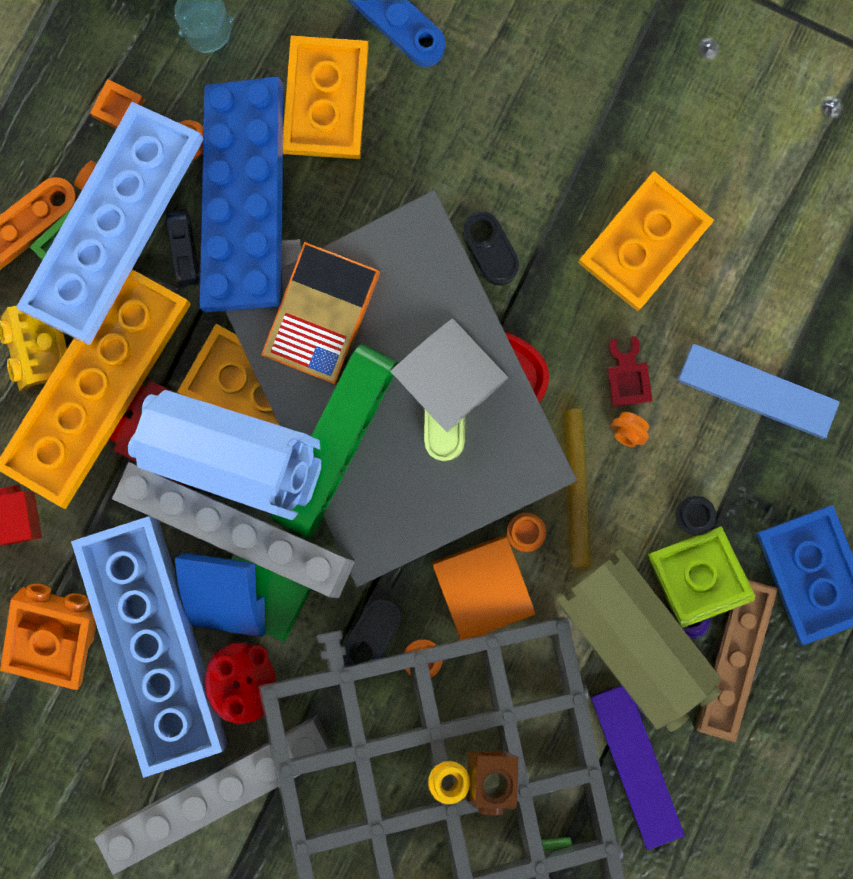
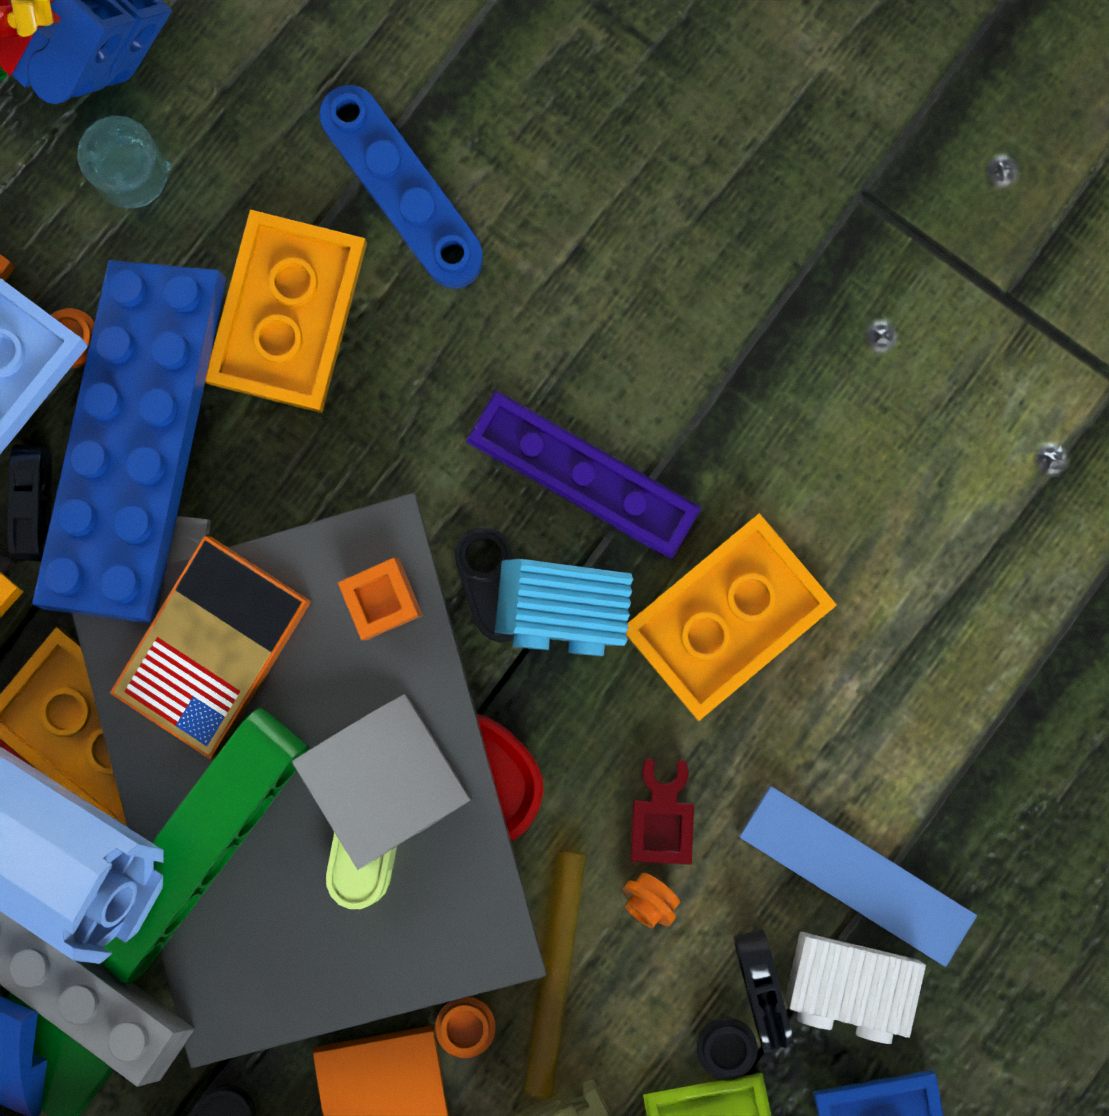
camera: 15 degrees right, 0 degrees up
none -> orange plate [337,558,423,640]
none -> dark purple tile [466,390,701,560]
none -> medium azure brick [494,559,633,656]
none -> black piece [733,929,794,1054]
none -> white brick [785,931,926,1044]

